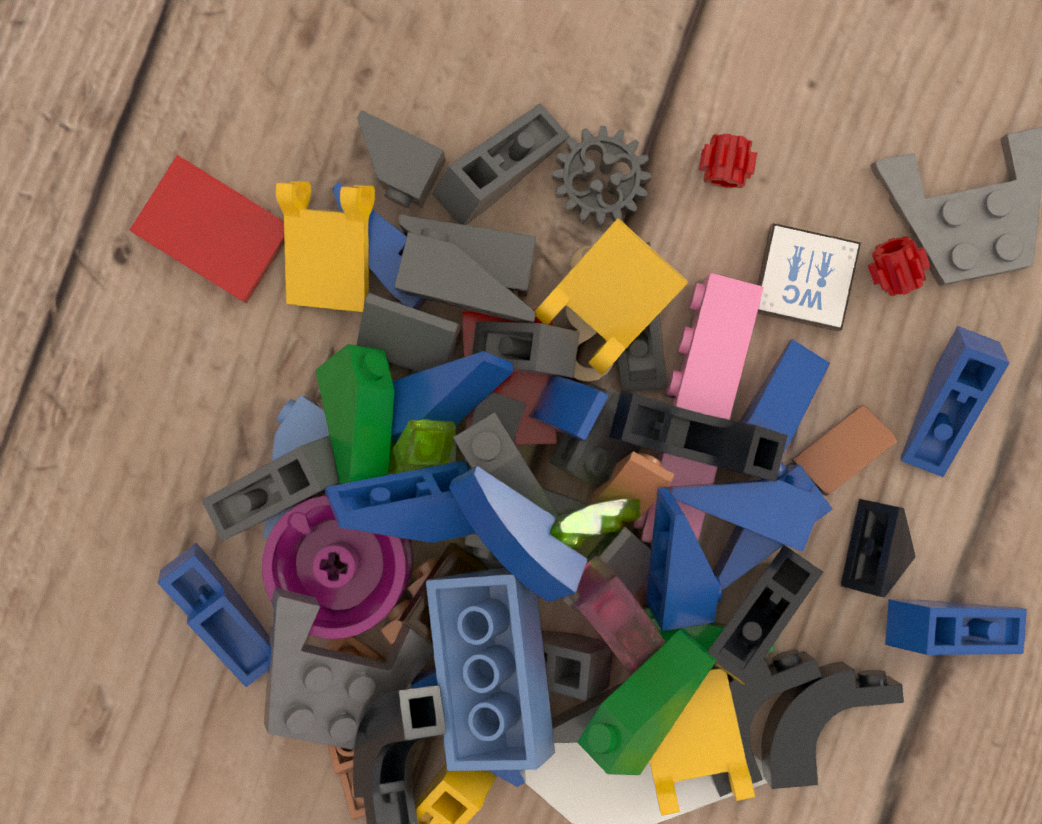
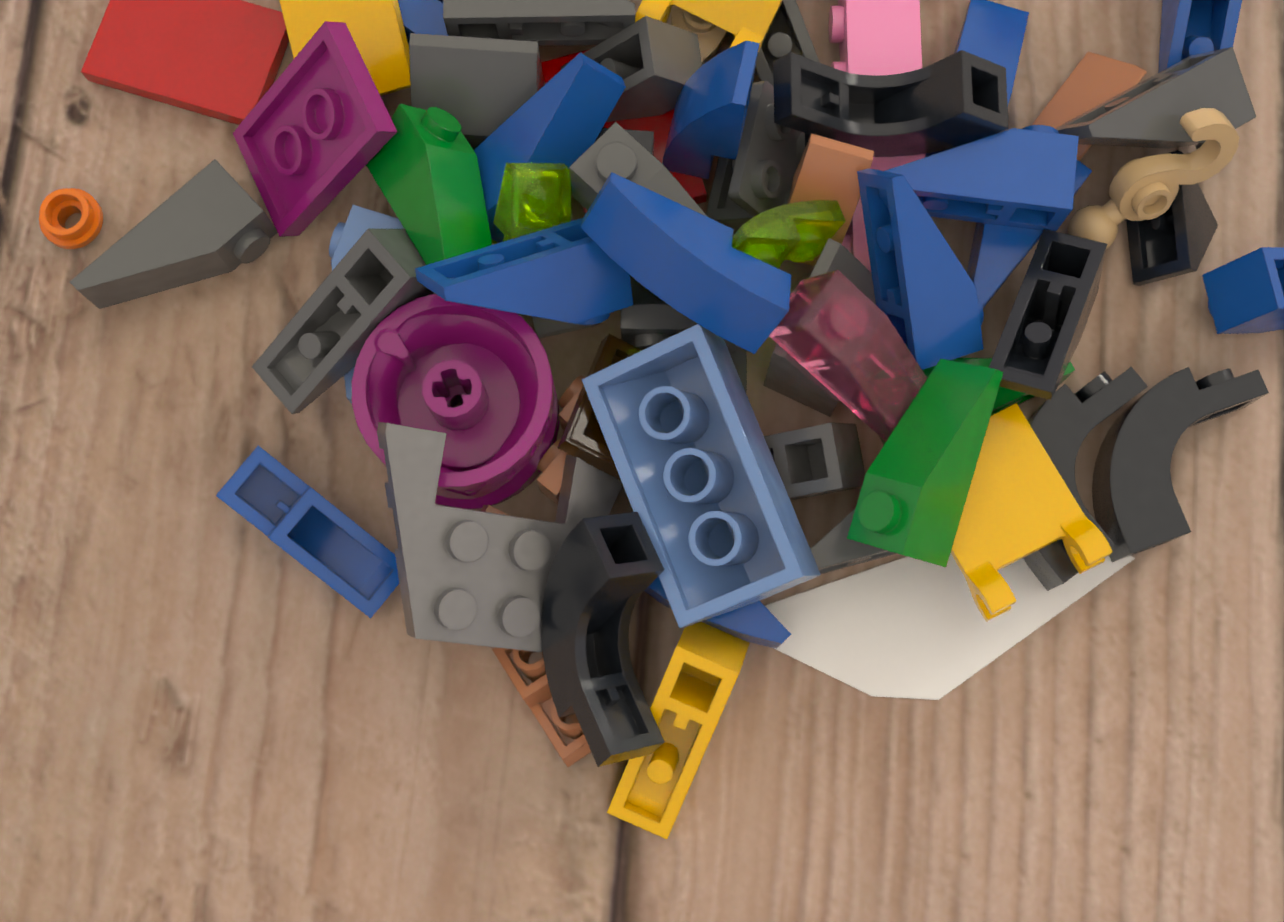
camera: 10 degrees left, 10 degrees down
none -> orange plate [39,188,103,249]
none -> dark grey slope [70,159,278,309]
none -> magenta plate [233,21,397,237]
none -> dark grey slope [1055,47,1256,149]
none -> tan piece [1067,108,1239,249]

